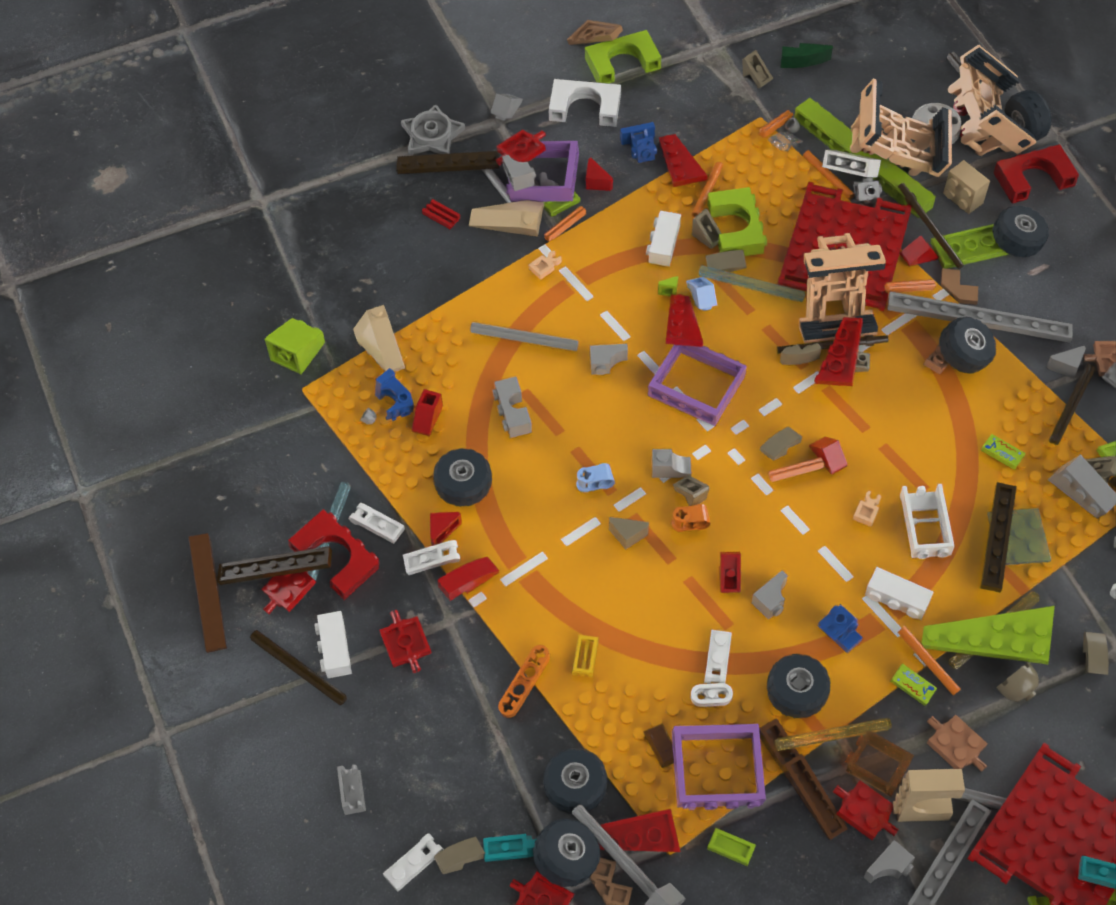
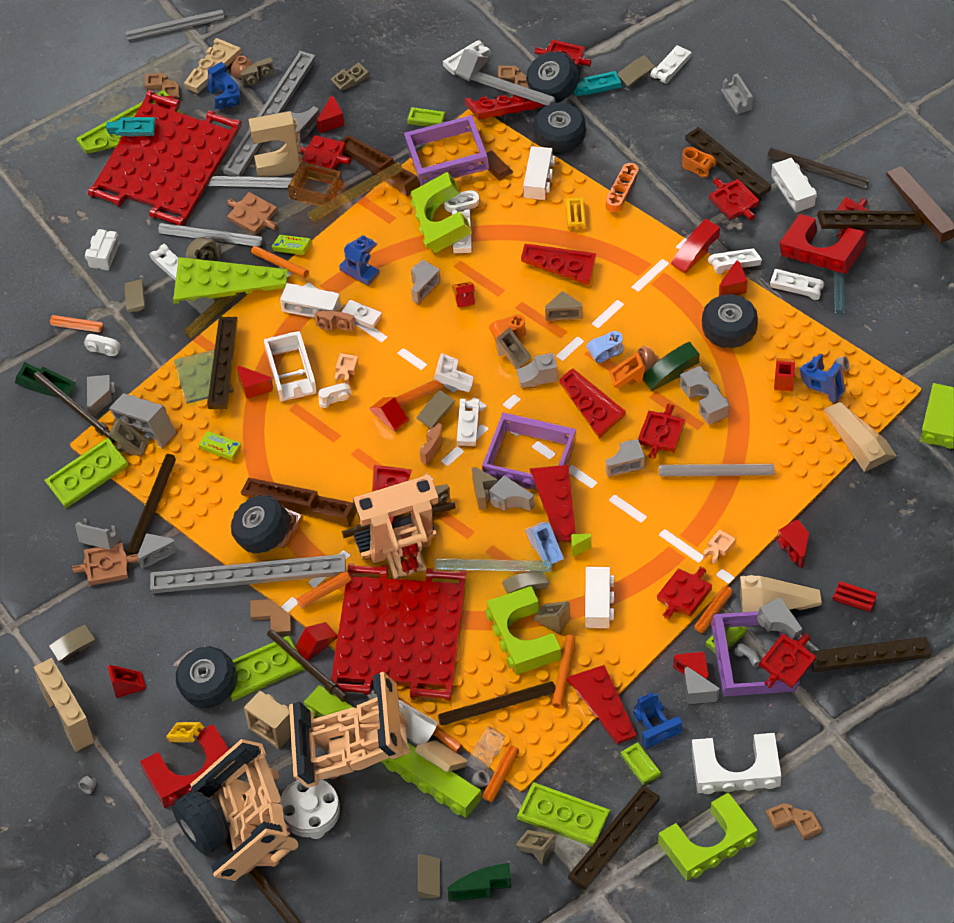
camera: 170 degrees right, 5 degrees down
light grey plate [401,105,465,155] -> none
light grey slope [491,93,523,121] -> none
medium nougat wing [567,20,623,45] -> none
black wheel [767,654,831,718] -> none
none -> red slope [107,665,146,698]
none -> white plate [149,244,178,281]
none -> light grey axle [158,223,263,247]
none -> yellow tile [166,722,204,742]
none -> red slope [237,365,273,399]
none -> reddish brown slope [241,477,357,527]
none -> nougat slope [315,311,356,332]
none -> red slope [317,96,344,133]
none -> white plate [319,383,352,408]
none -> white plate [341,300,382,329]
none -> lime arch [411,172,472,253]
none -> tan tile [415,740,469,772]
none -> dark tan slope [418,854,440,899]
none -> nougat slope [420,423,443,466]
none -> white plate [434,353,474,392]
none -> dark brown axle [438,681,556,726]
none -> white plate [457,399,479,446]
none -> dark tan slope [472,467,498,510]
none -> light grey arch [489,476,535,511]
none -> lime tile [517,782,610,847]
none -> red wing [521,243,596,285]
none -> white brick [523,146,555,200]
none -> red wing [559,368,626,438]
none -> dark brown plate [568,785,660,890]
none -> orange slope [609,351,645,389]
none -> lime tile [621,742,661,785]
none -> nougat brick [638,346,659,372]
none -> red plate [638,404,685,459]
none -> dark green slope [643,341,700,391]
none -> red plate [657,566,712,620]
none -> orange piece [681,147,717,178]
none -> light grey slope [684,667,720,704]
none -> dark brown plate [685,127,771,199]
none -> medium nougat tile [765,803,822,840]
none -> red slope [777,519,809,568]

